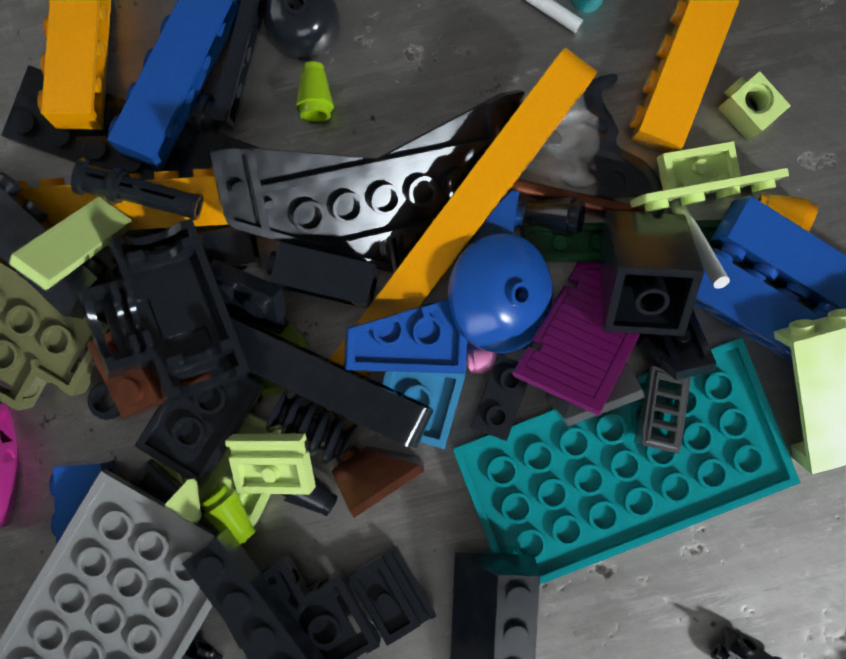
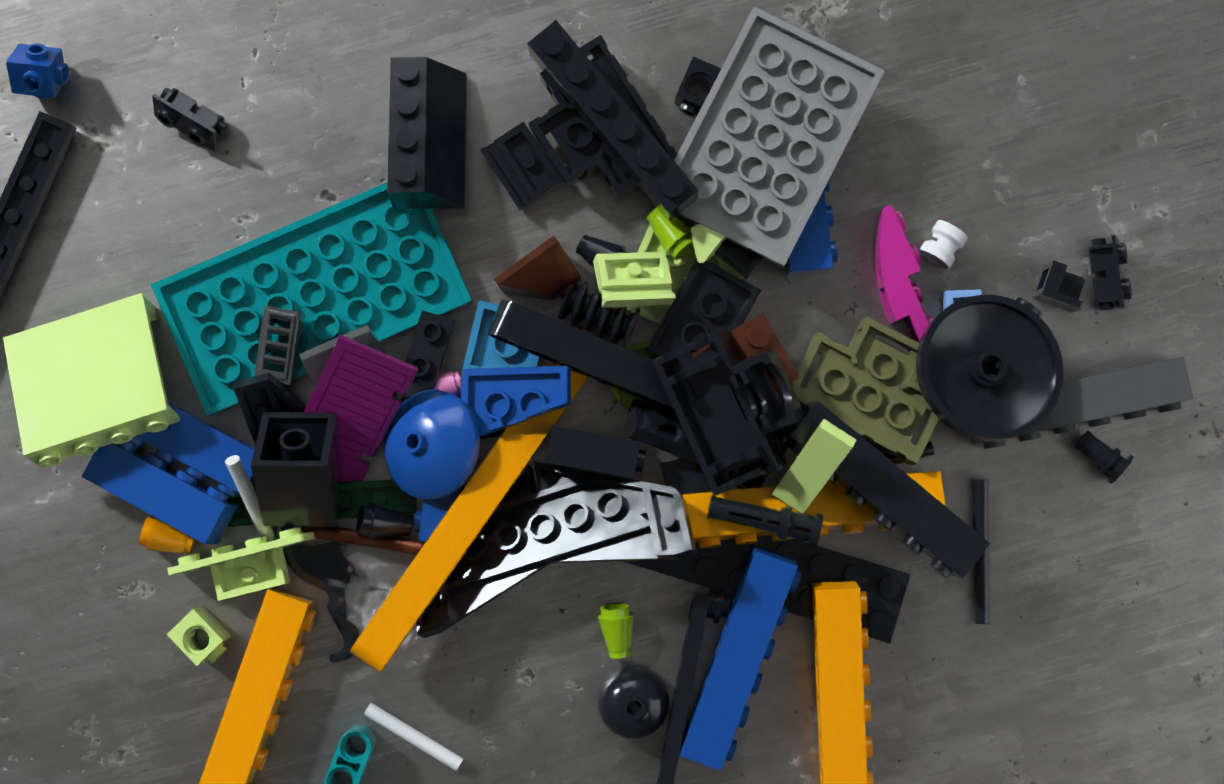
camera: 175 degrees right, 0 degrees up
black plate [87,381,120,420] -> none

